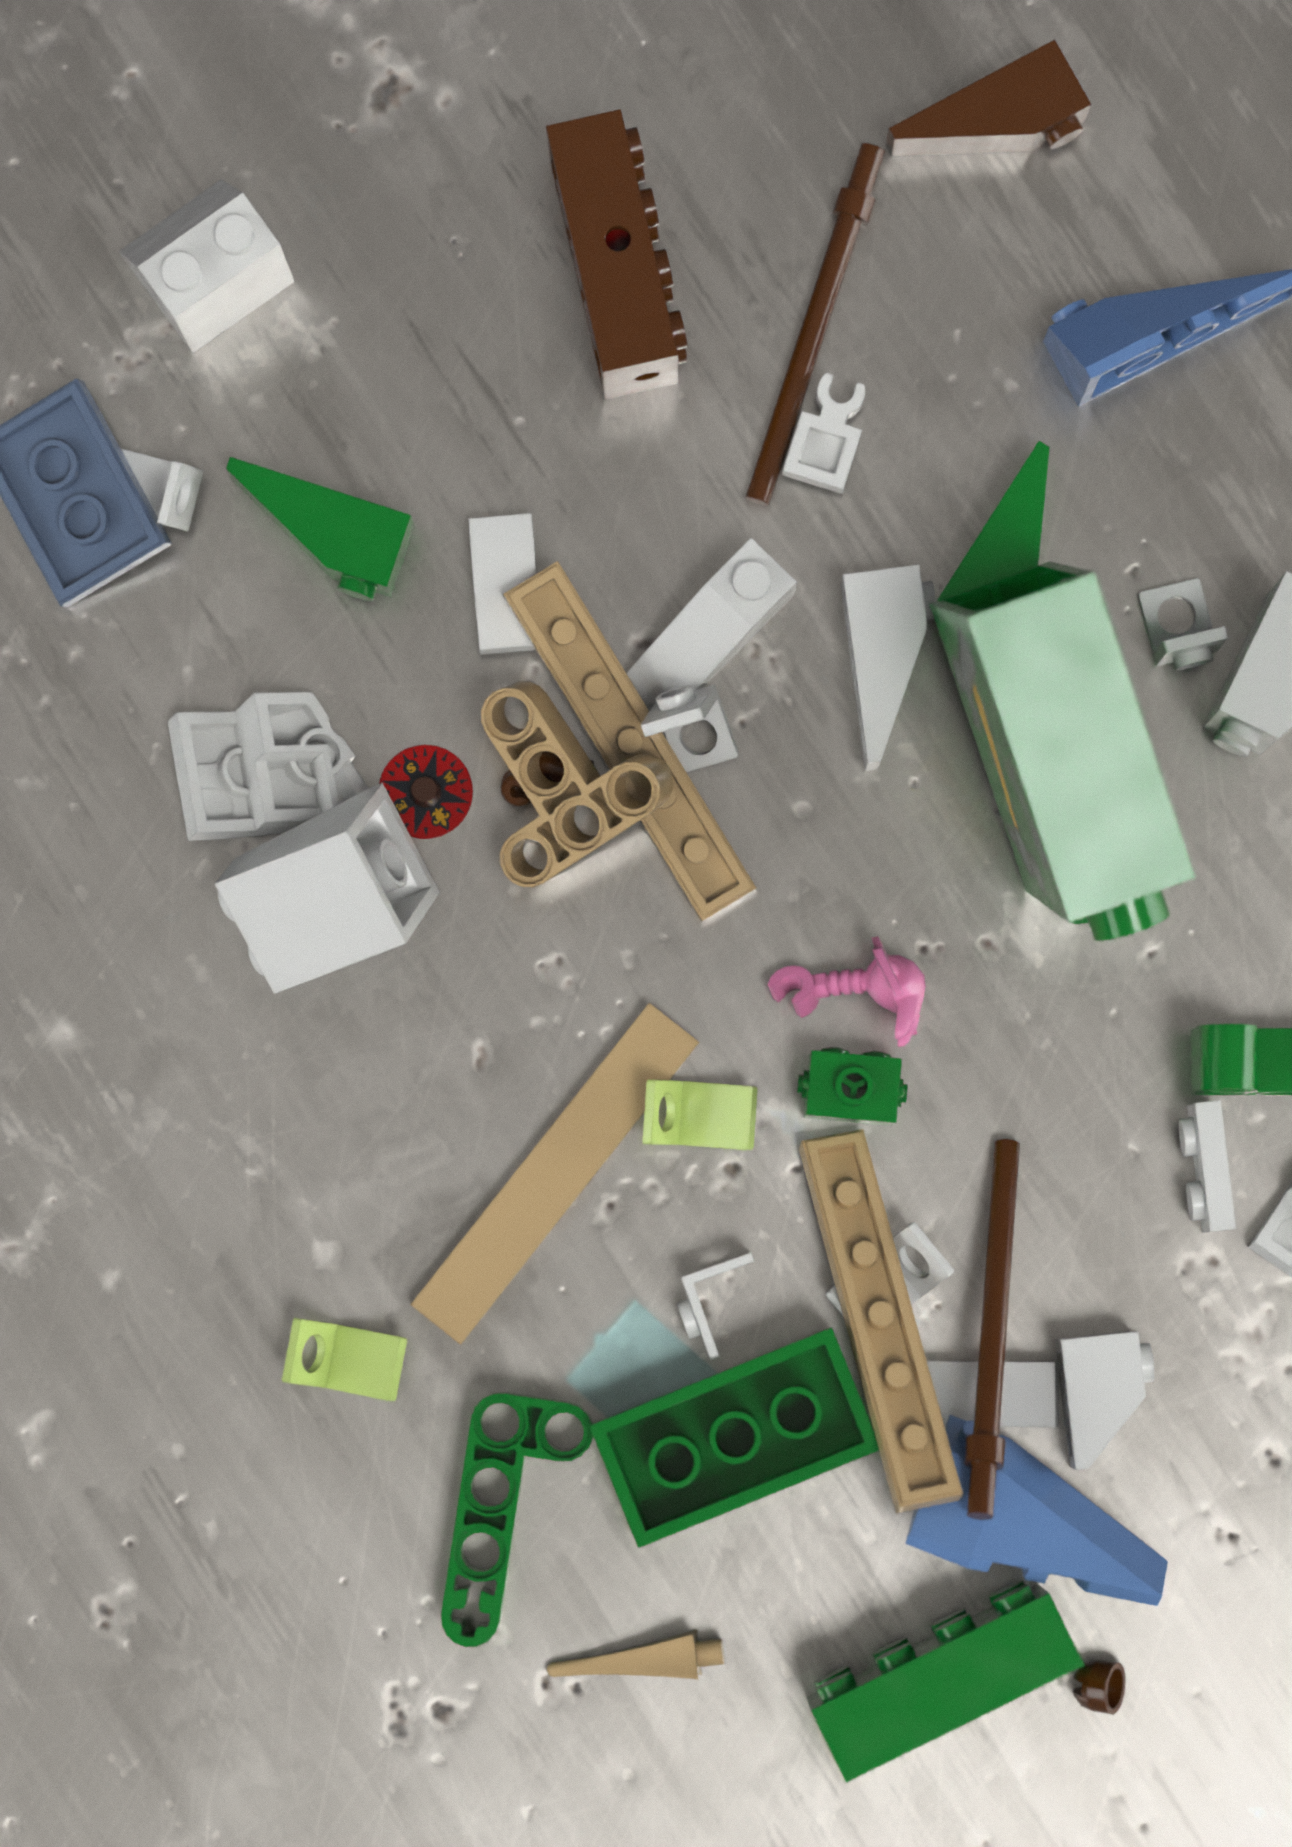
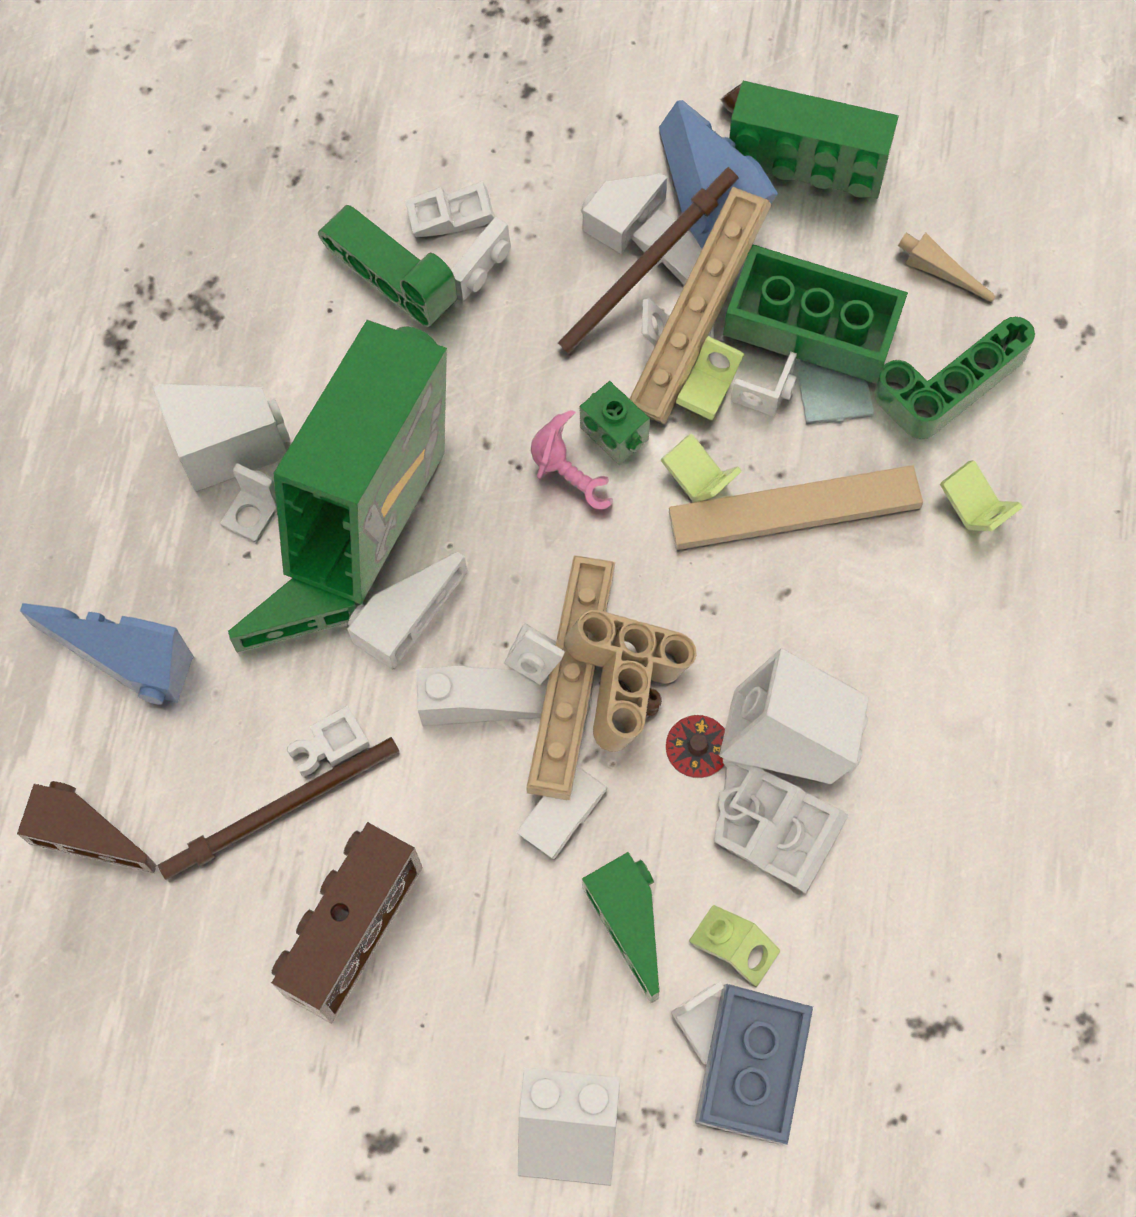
camera: 140 degrees left, 15 degrees down
none -> yellowish green bracket [676,336,744,420]
none -> yellowish green bracket [689,905,780,987]

